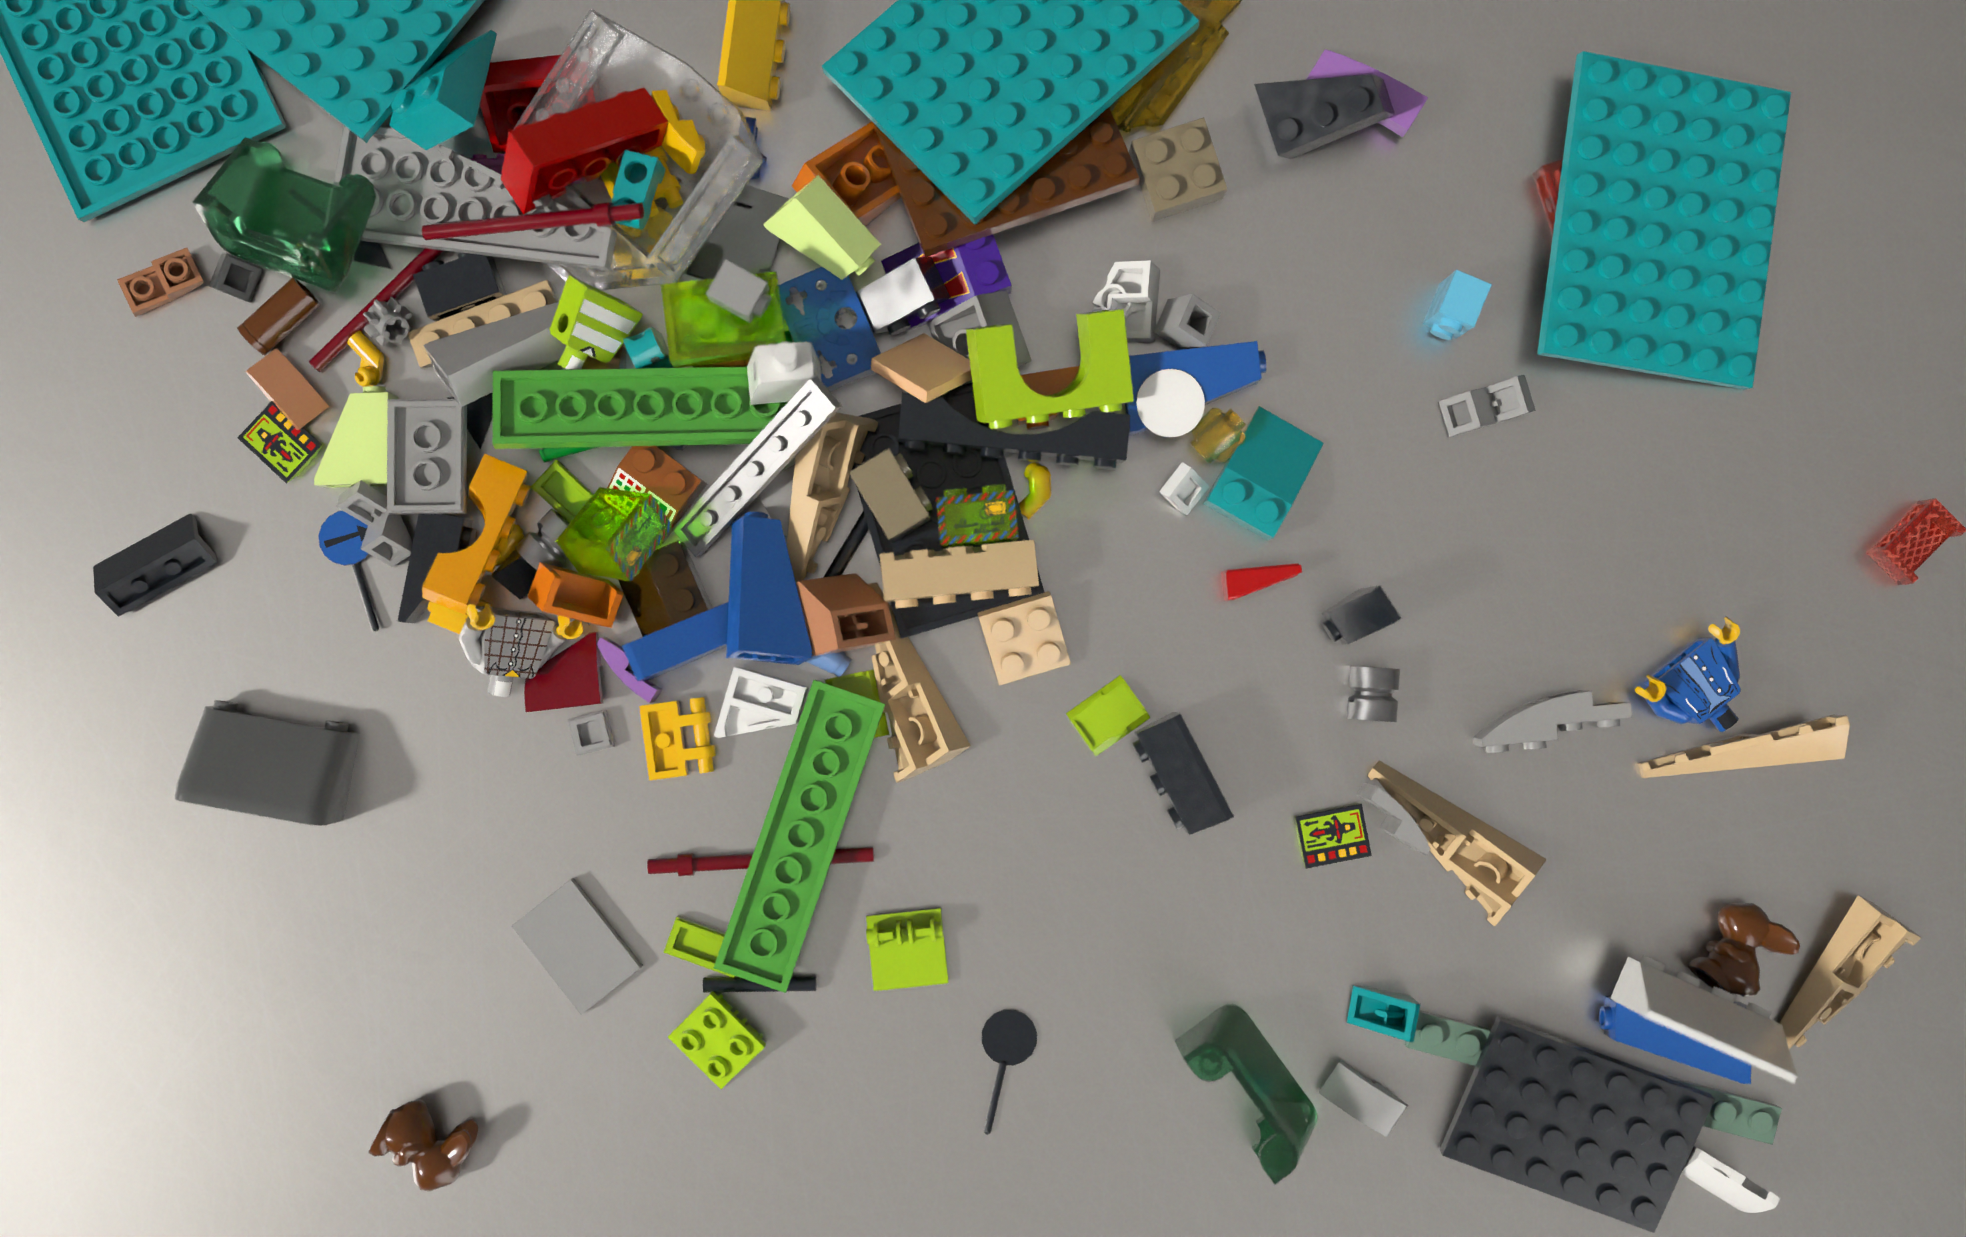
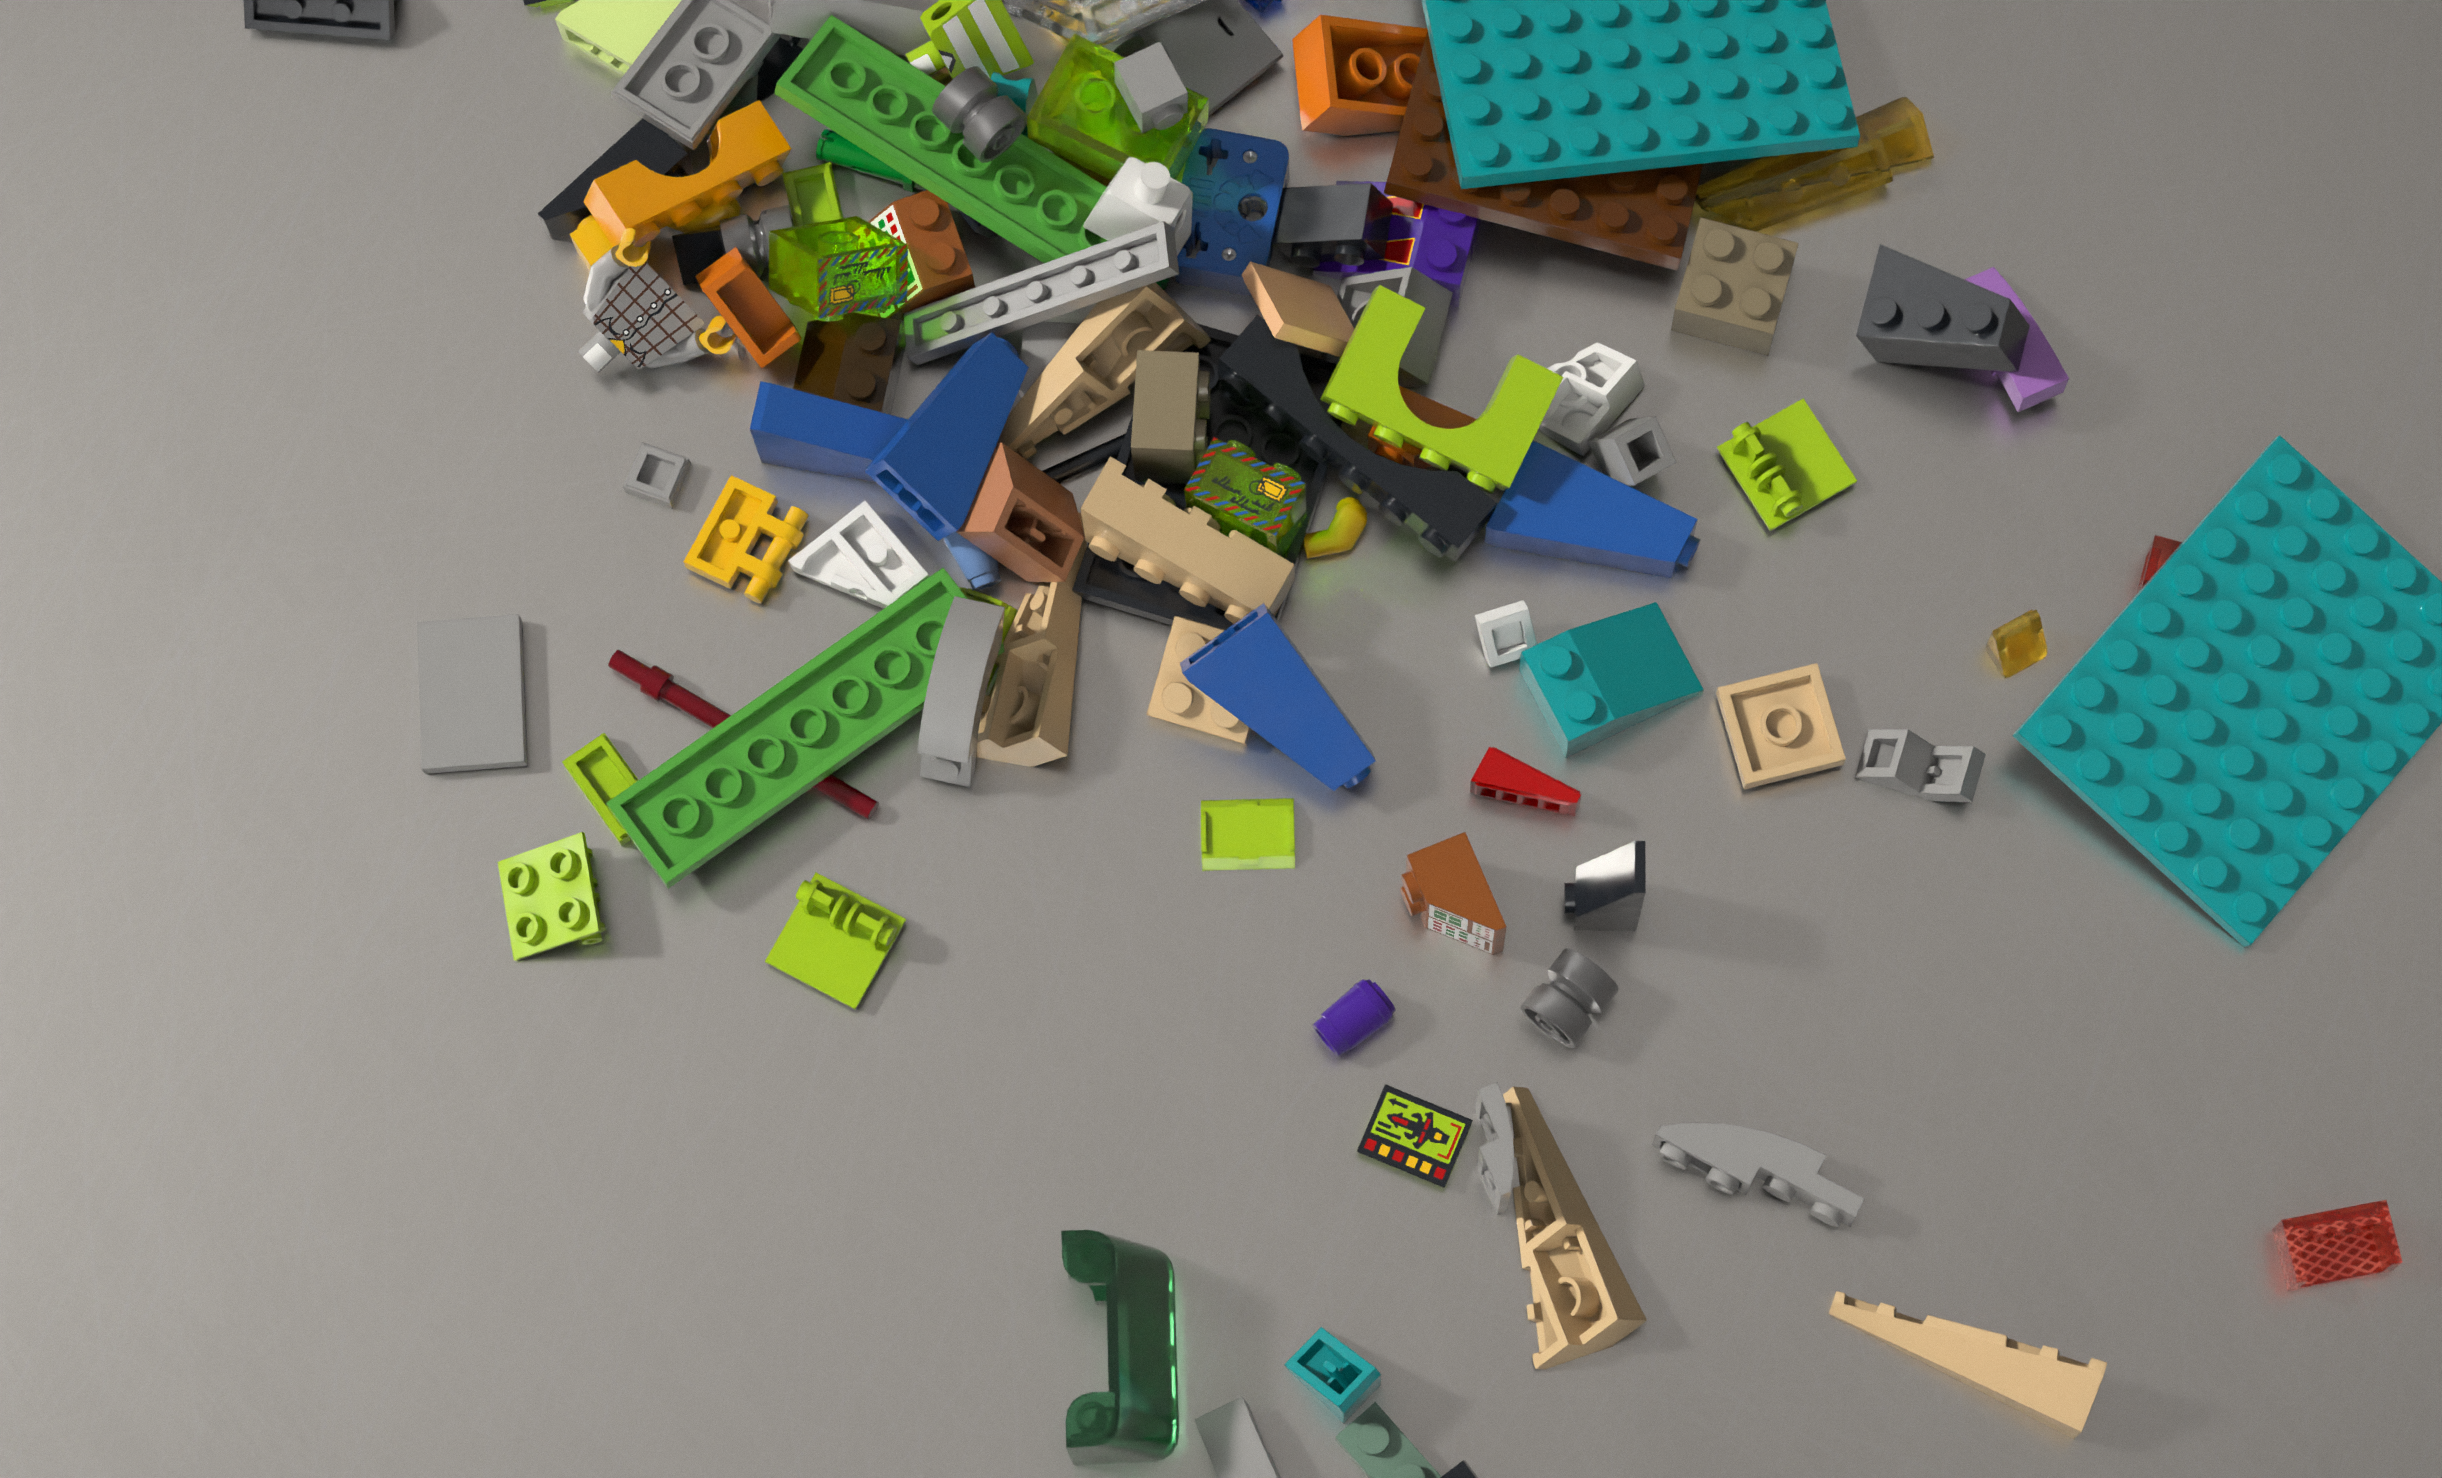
camera: 35 degrees right, 15 degrees down
dark grey windscreen [174,700,360,826] -> none
blue piece [318,511,379,632] -> none
light grey slope [336,481,413,567] -> none
reddish brown animal [368,1099,478,1191] -> none
dark red slope [524,632,603,713] -> none
medium lavender slope [597,637,663,703] -> none
black bar [703,976,817,993] -> none
yellowish green slope [763,175,881,280] -> none
black piece [982,1009,1037,1135] -> none
black slope [1132,712,1234,835] -> none
white sticker [1136,369,1205,437] -> none
clear yellow head [1190,407,1246,464] -> none
medium azure brick [1423,270,1492,340] -> none
blue torso [1635,616,1741,732] -> none
none -> light grey arch [917,596,1005,787]
none -> flat silver wheel [932,66,1028,163]
none -> blue slope [1180,603,1376,791]
none -> dark purple piece [1312,979,1396,1057]
none -> dark orange slope [1400,832,1507,955]
none -> tan plate [1716,663,1846,789]
none -> lime hinge [1717,398,1857,531]
none -> clear yellow slope [1985,609,2047,678]

